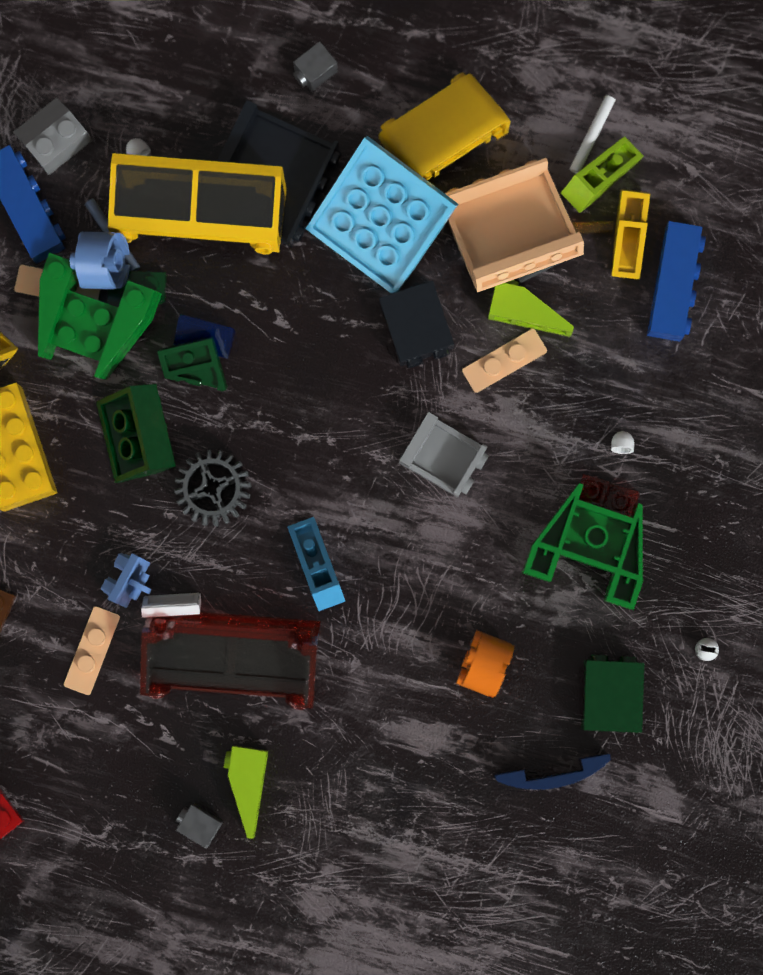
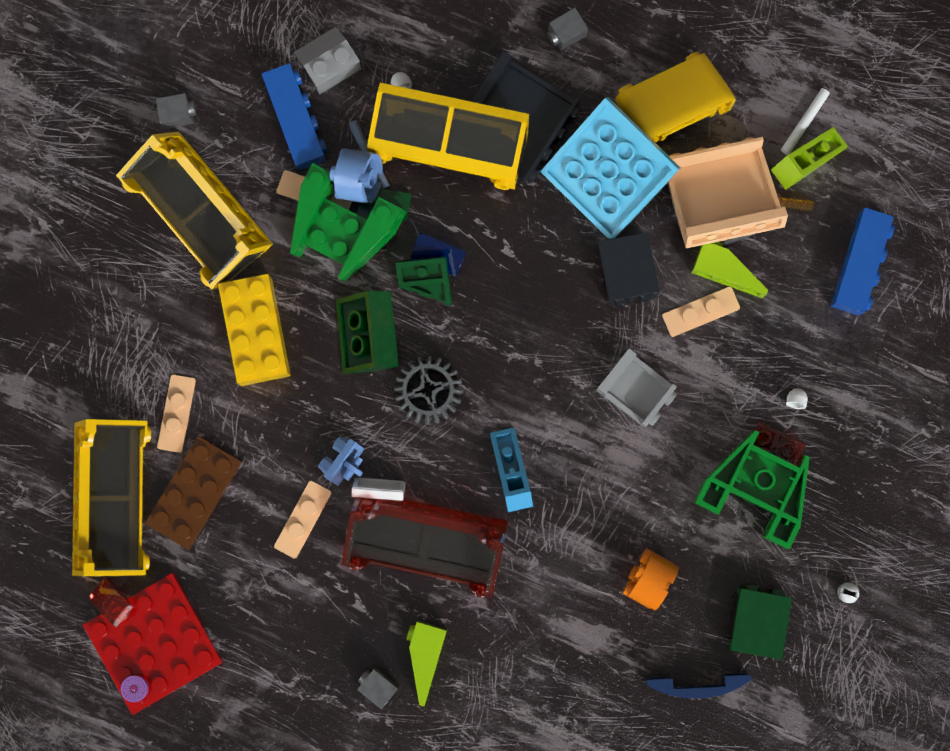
camera: 10 degrees right, 0 degrees up
yellow slope [611,189,650,279] -> none

